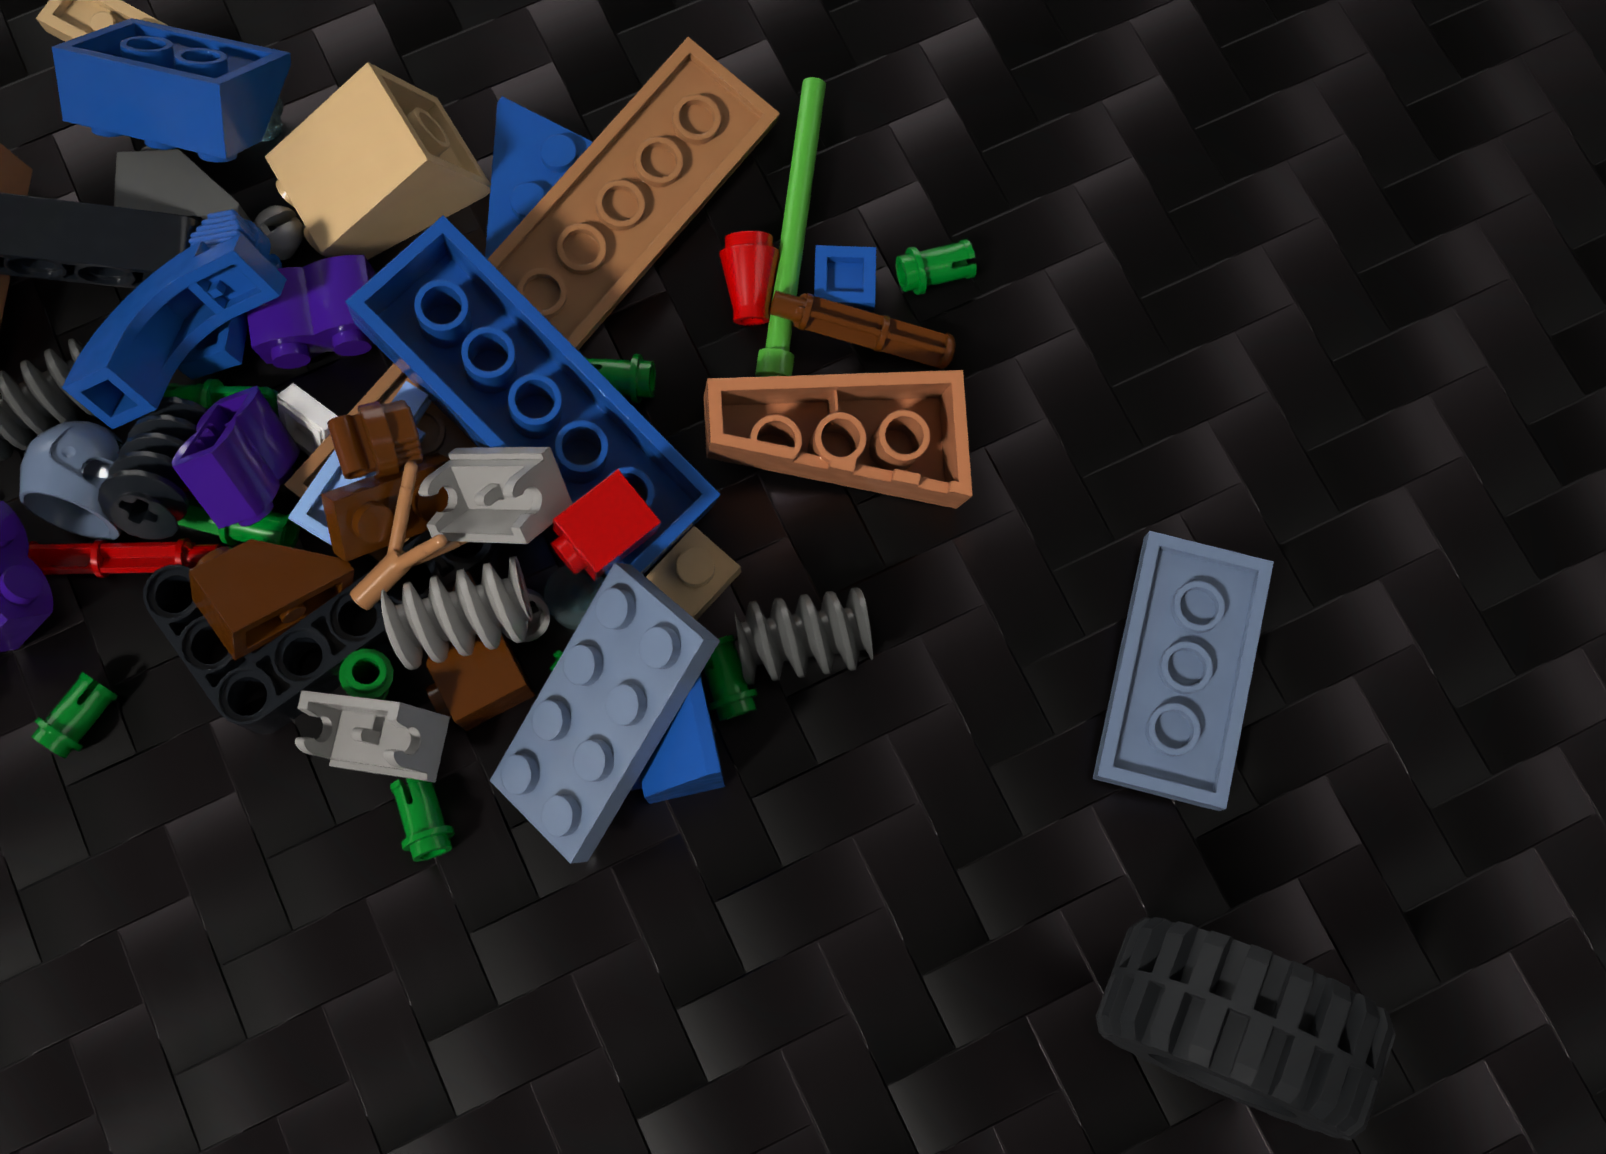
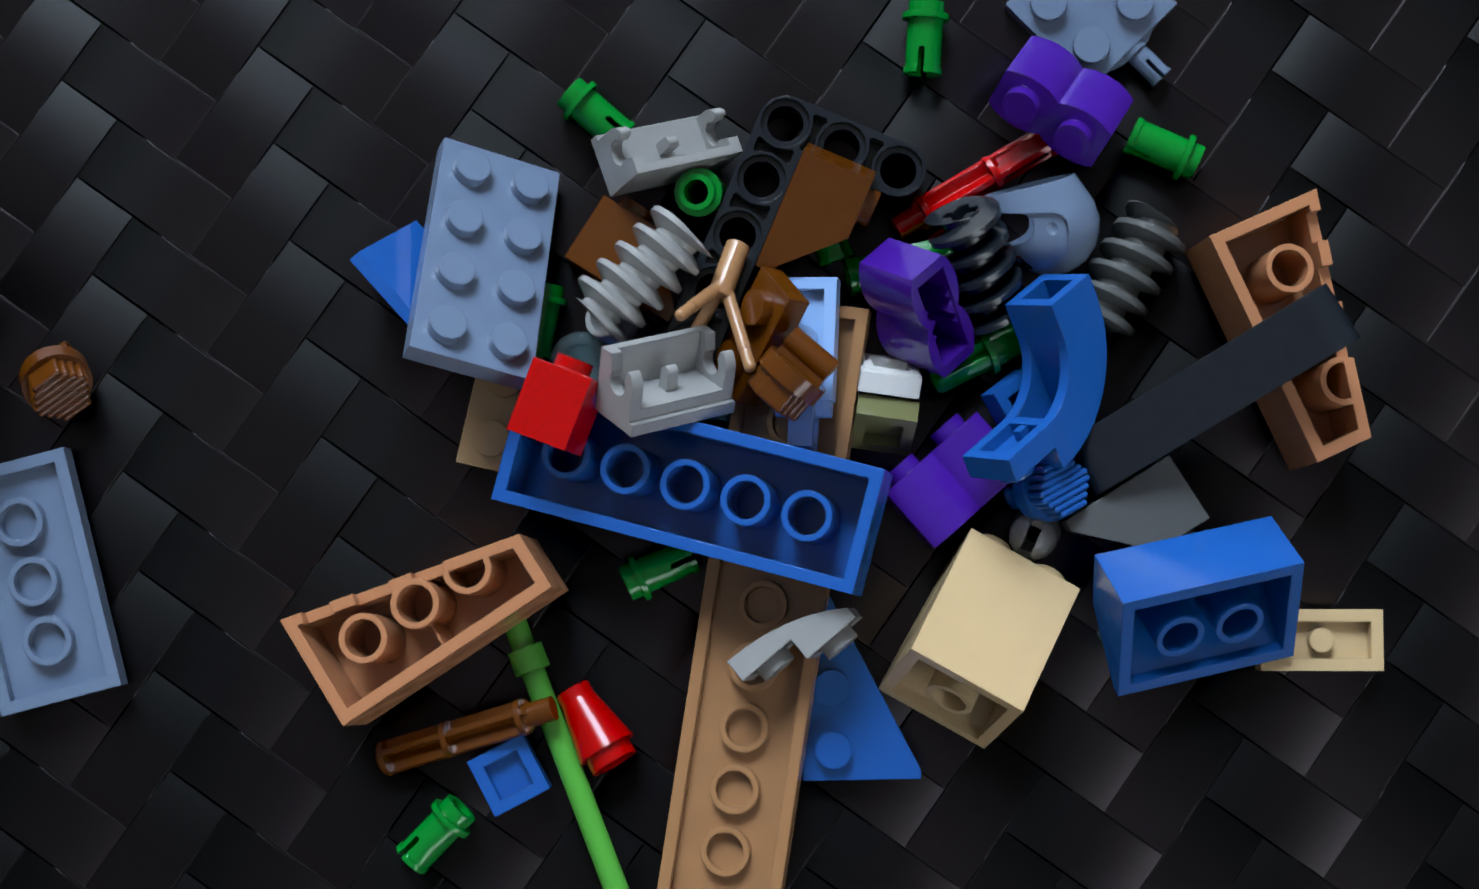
camera: 155 degrees right, 10 degrees up
green pin [703,635,758,721] -> none
dark grey piece [734,587,873,685] -> none
none -> reddish brown piece [19,340,93,421]
none -> light grey slope [727,608,863,682]
none -> olive tile [851,392,920,456]

